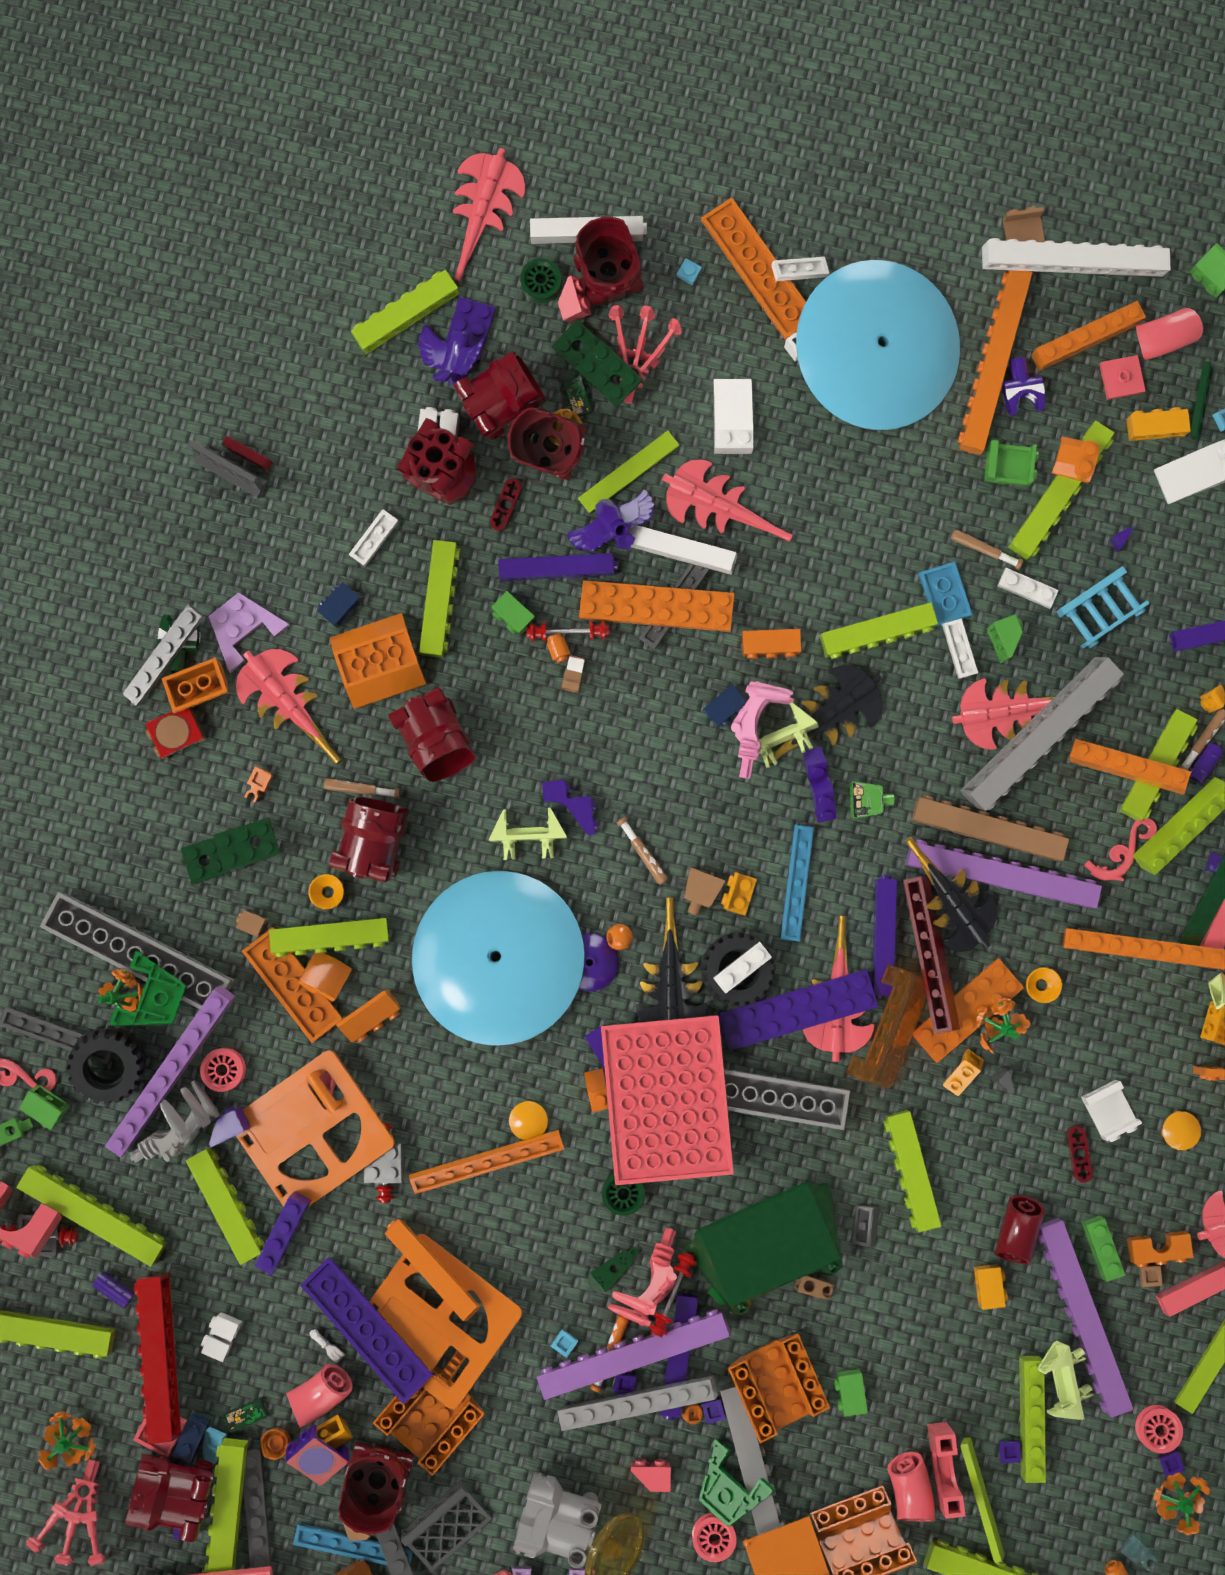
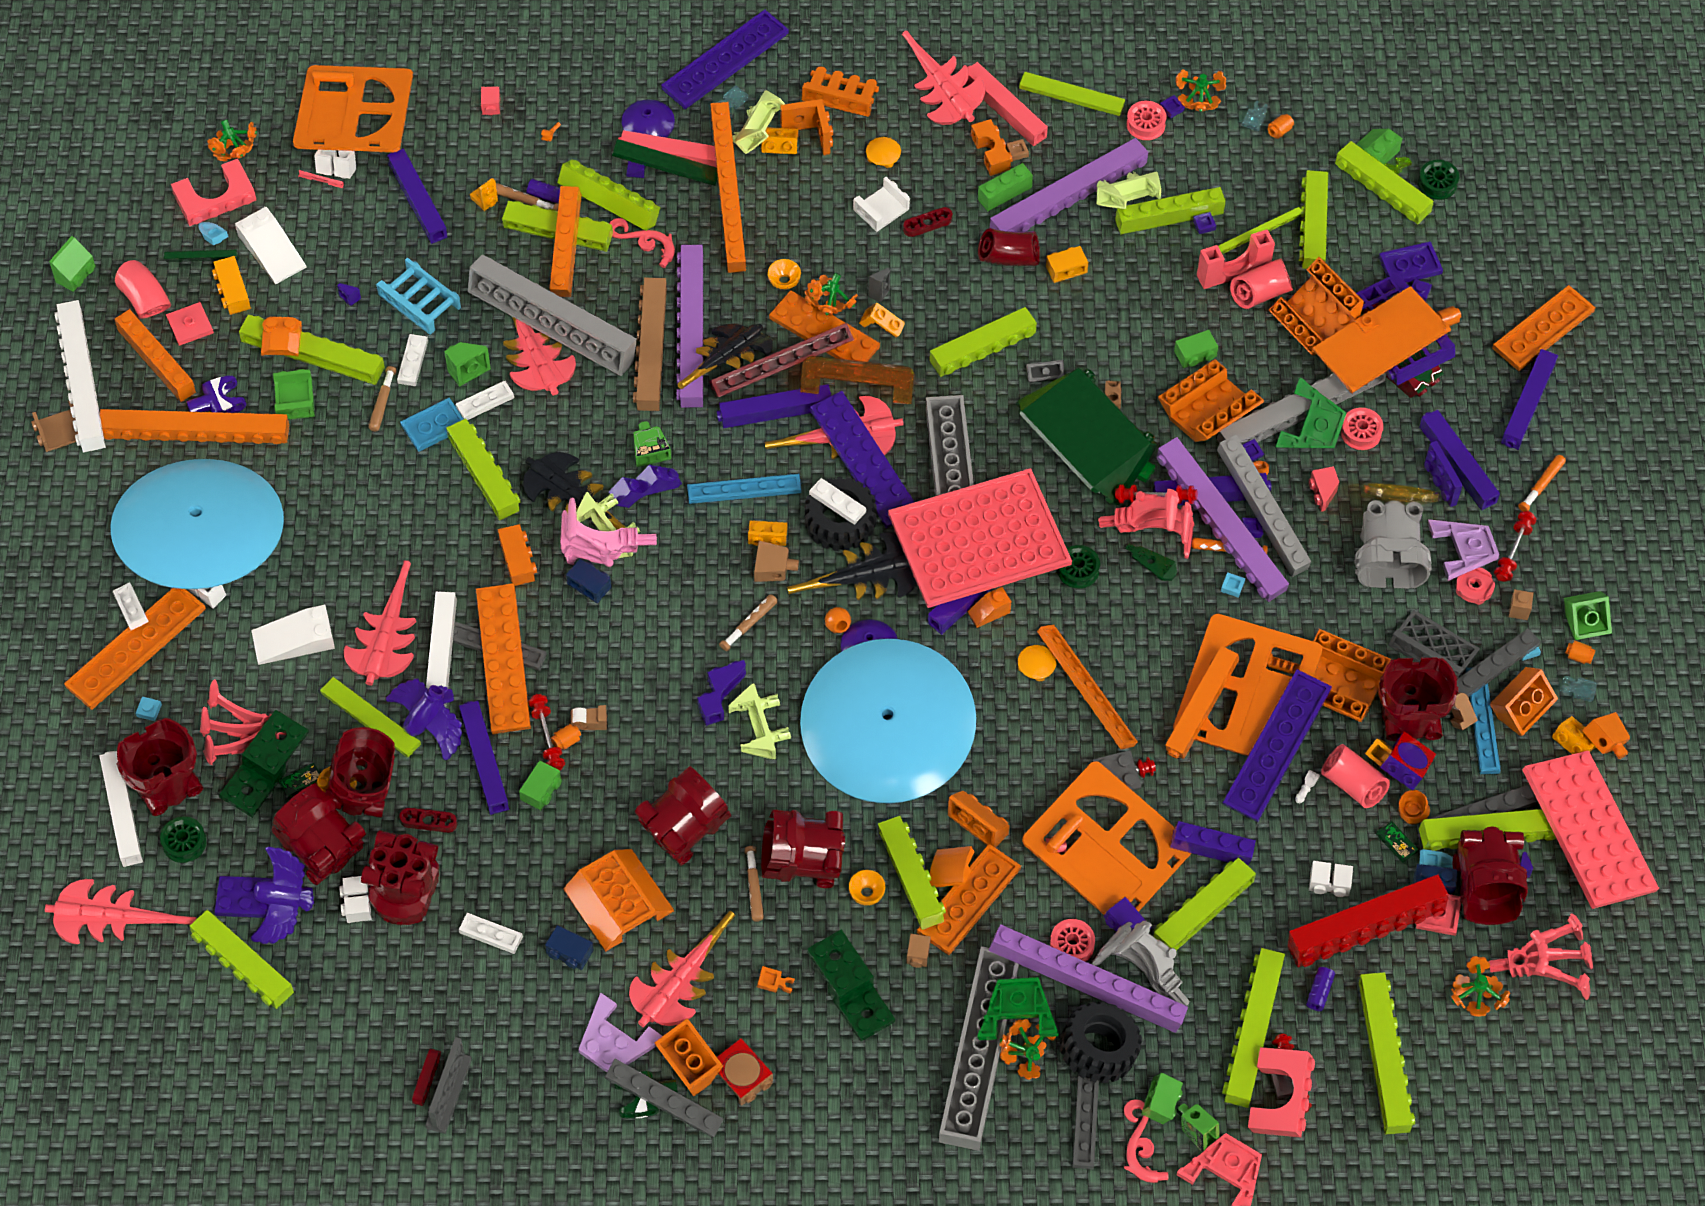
camera: 105 degrees left, 25 degrees down
lime brick [419,540,460,658] -> none
coral slope [558,276,591,323] -> none

